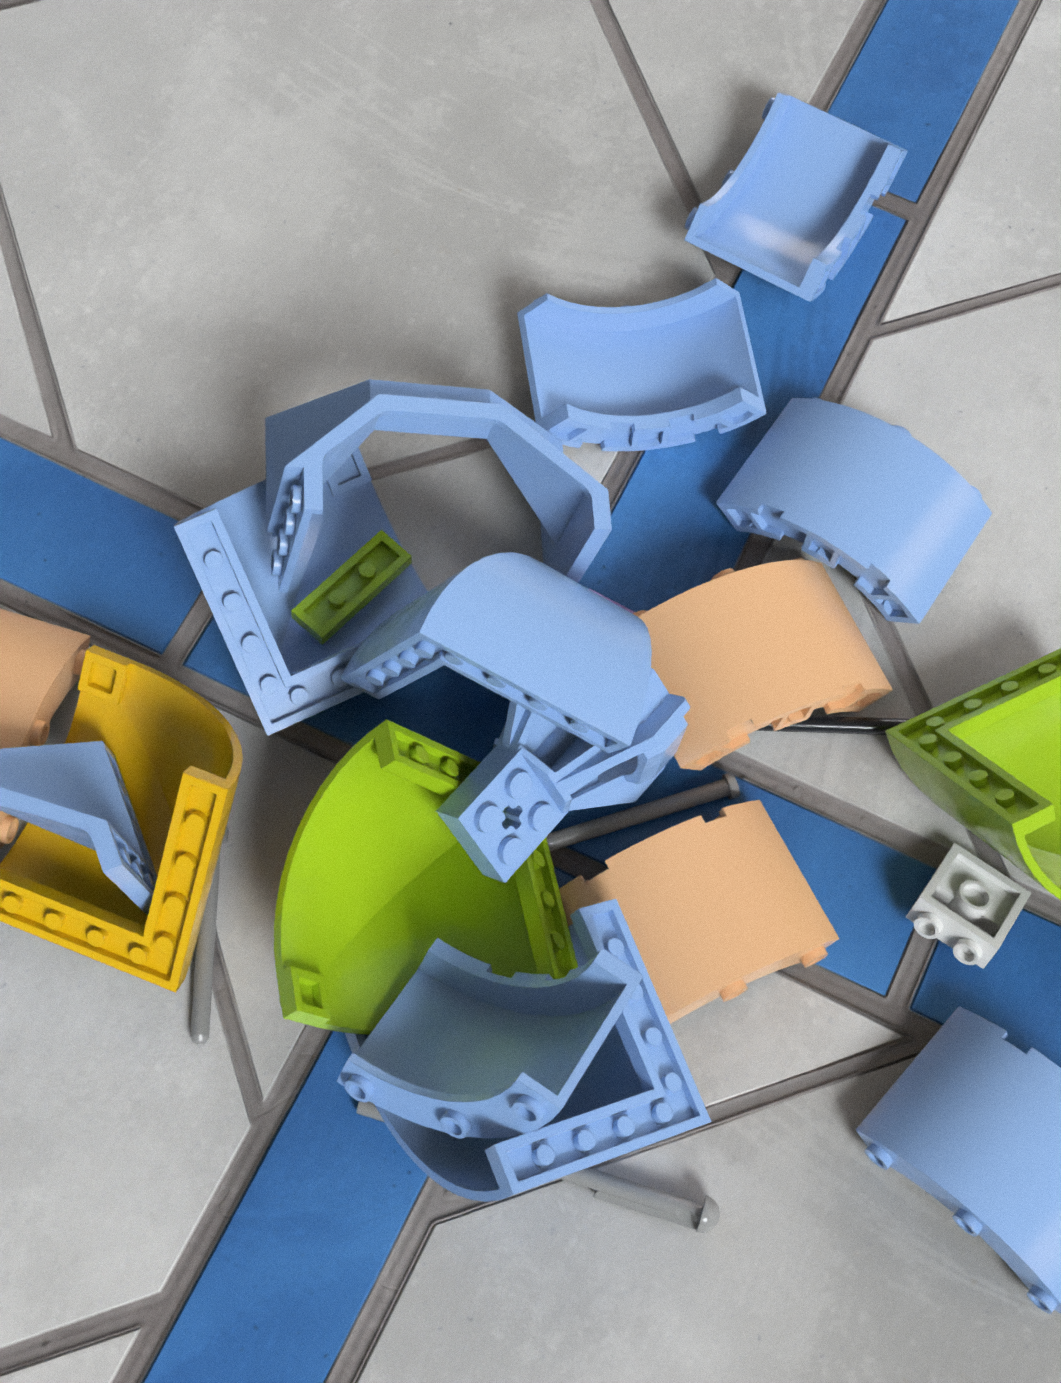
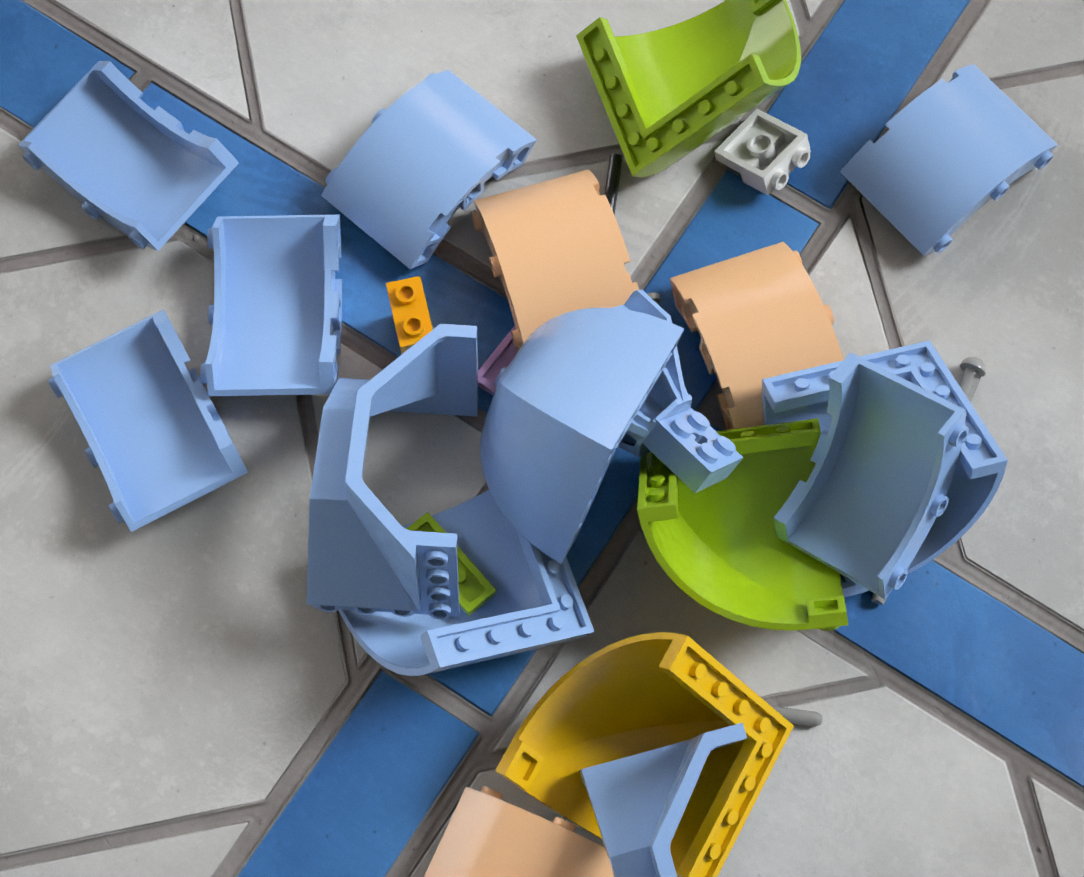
camera: 80 degrees left, 5 degrees up
none -> light blue panel [48,309,248,532]
none -> light orange panel [386,276,433,355]

